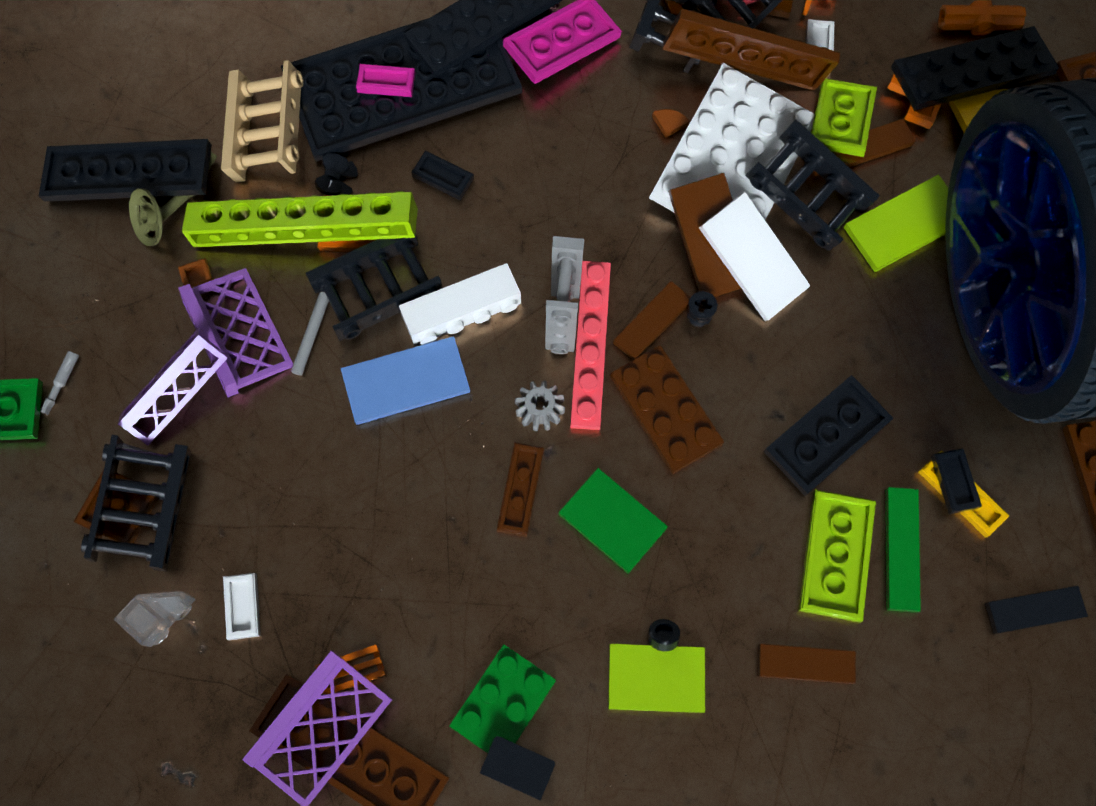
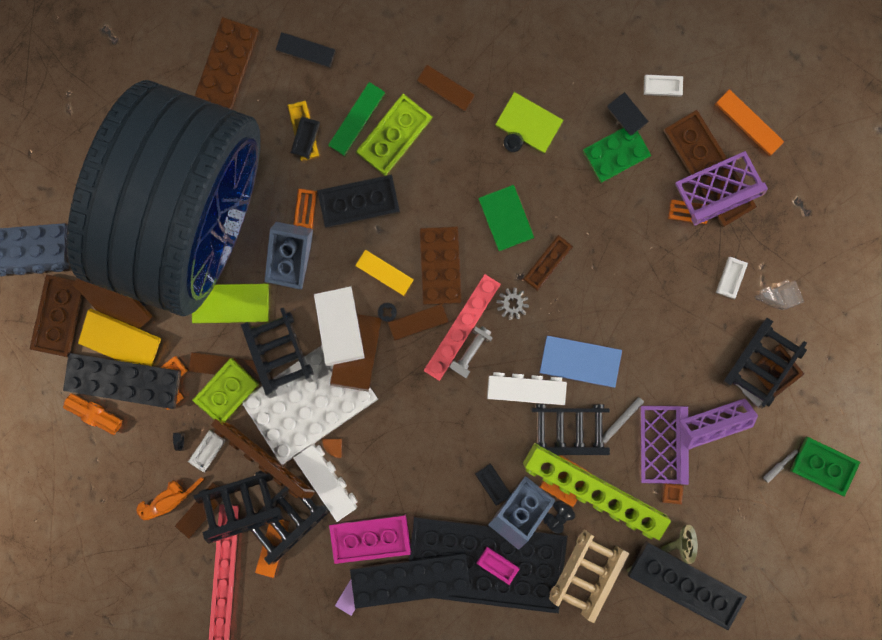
camera: 150 degrees left, 15 degrees up
none -> black tile [173,432,185,451]
none -> sand blue slope [264,222,313,289]
none -> orange tile [293,189,318,229]
none -> white brick [293,443,358,522]
none -> yellow tile [355,250,414,296]
none -> sand blue slope [488,476,556,550]

